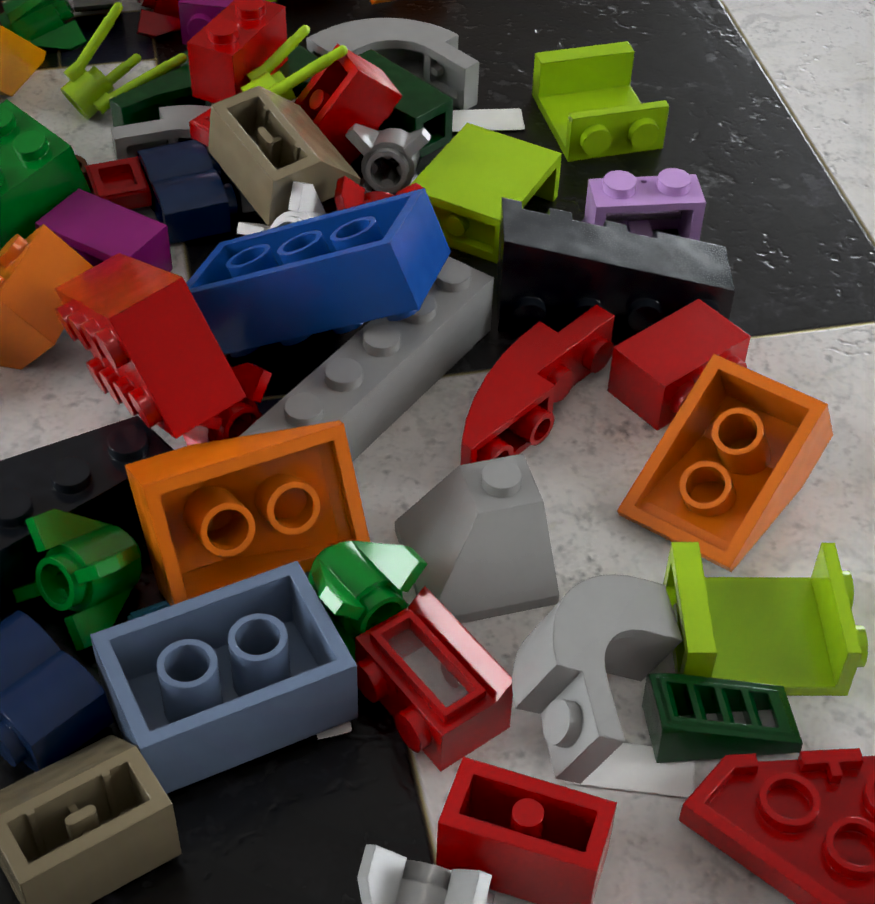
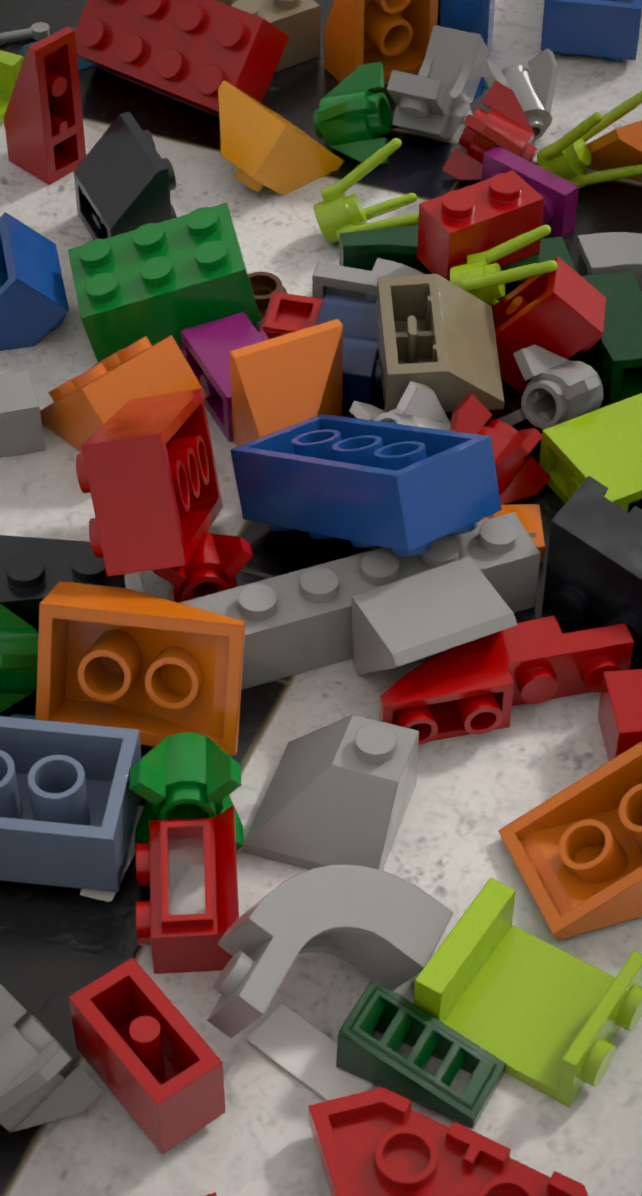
camera: 35 degrees right, 0 degrees up
none -> orange slope [229,319,343,447]
none -> light grey slope [351,556,517,675]

